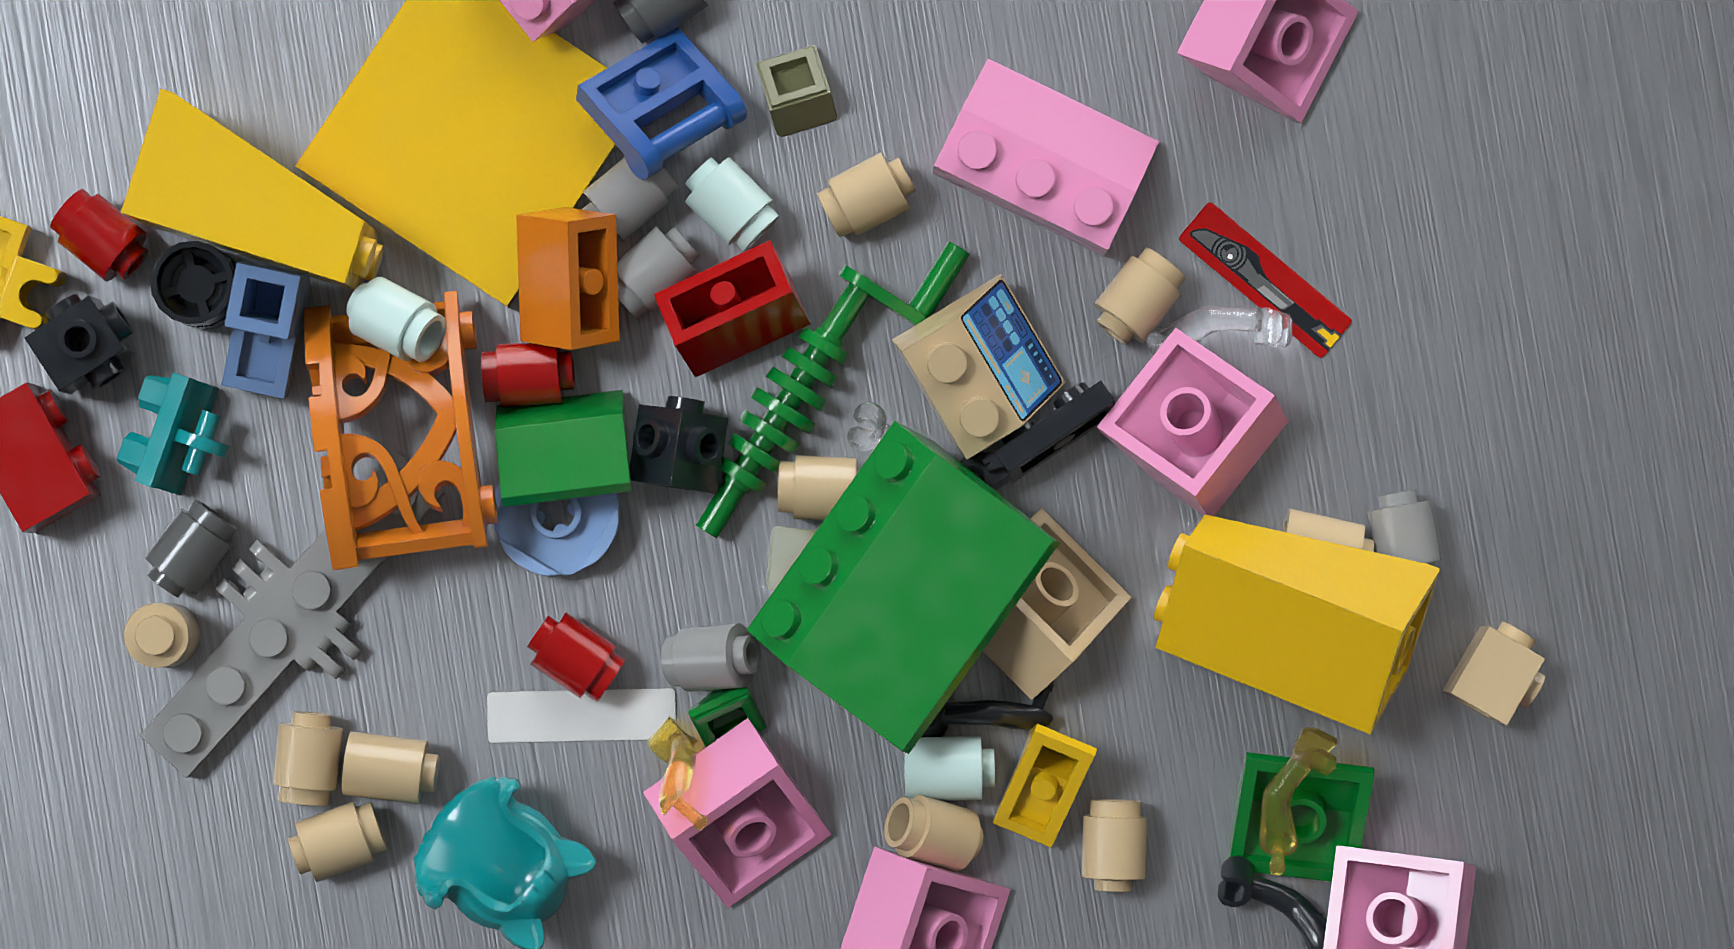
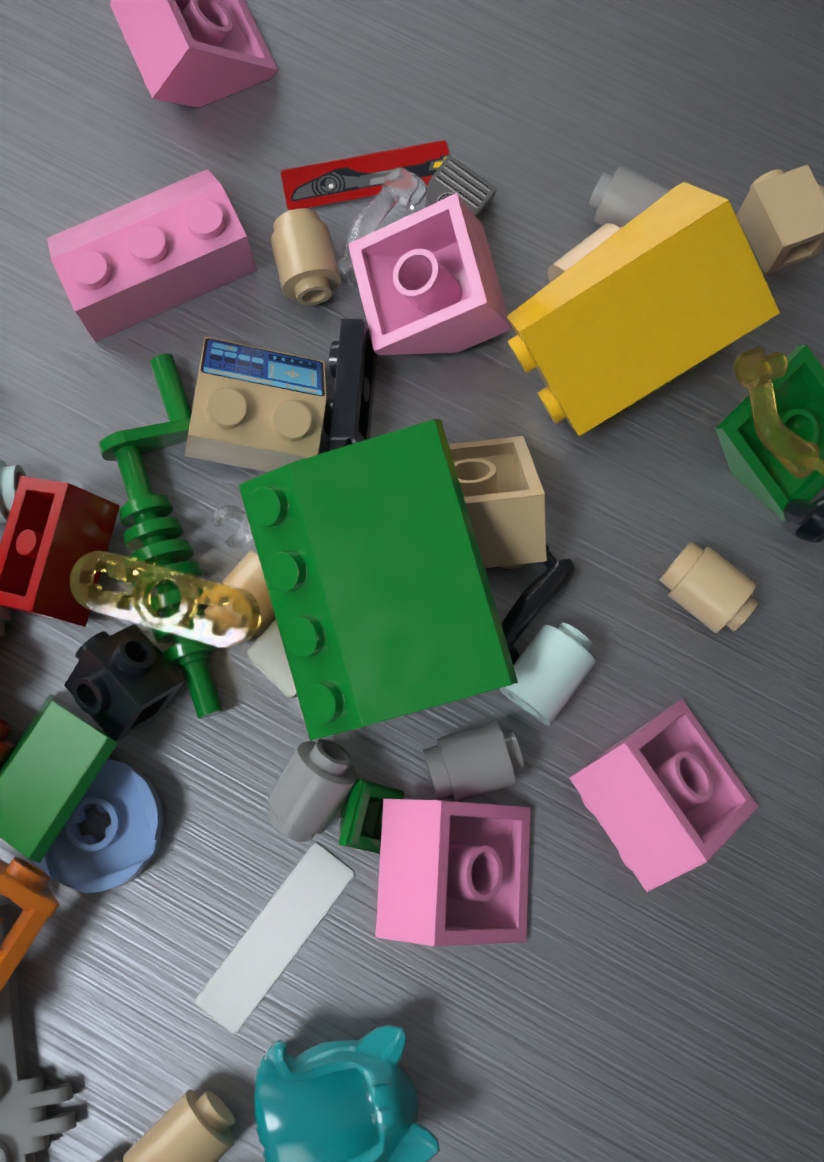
camera: 45 degrees left, 10 degrees down
red brick [527,612,626,702] -> none
clear yellow piece [647,716,709,831] -> none
tan brick [817,152,916,238] -> none
tan brick [884,795,984,871] -> none
yellow slope [993,724,1097,847] -> none
none -> clear yellow beam [70,551,261,647]
none -> light grey brick [423,721,524,802]
none -> dark grey tile [425,154,497,219]

